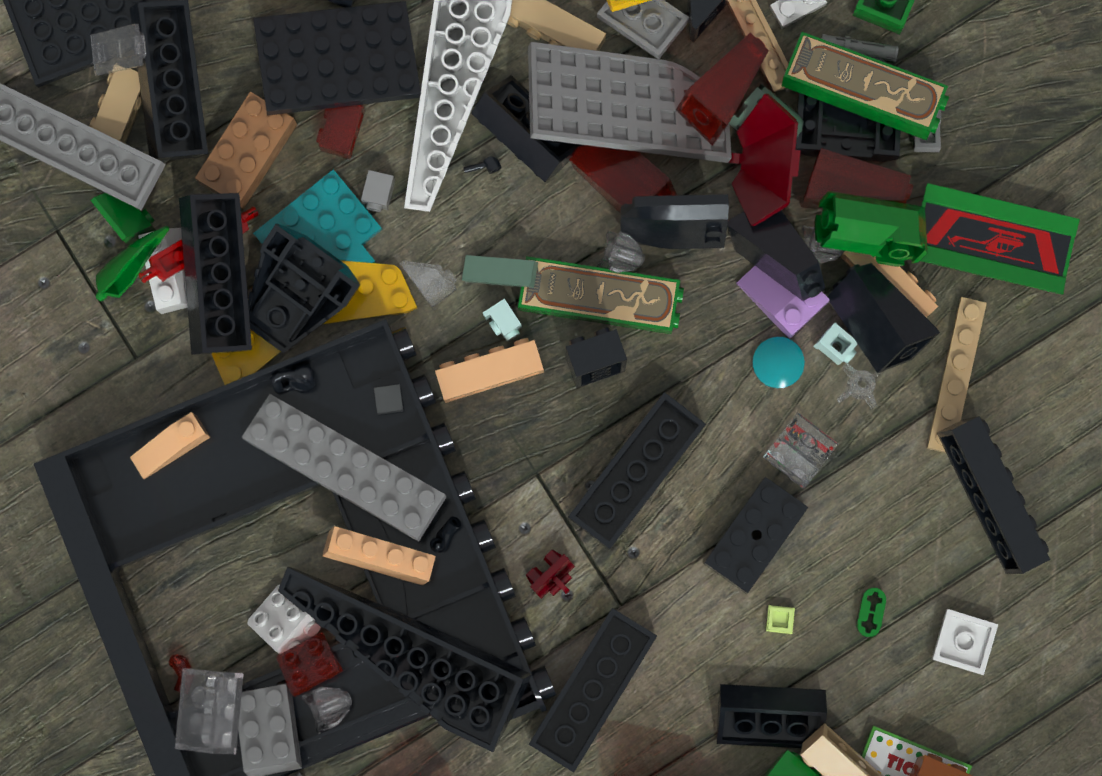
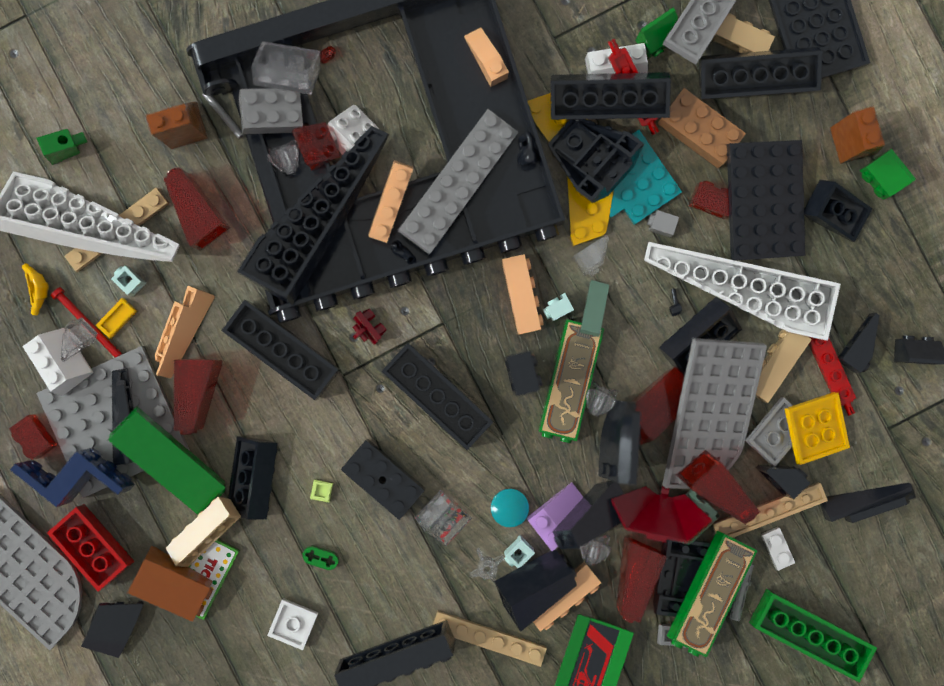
camera: 85 degrees right, 5 degrees up
clear piece [90,24,146,76] -> none
green piece [95,226,169,302] -> none
dark grey tile [374,384,404,415] -> none
green brick [814,191,928,267] -> none

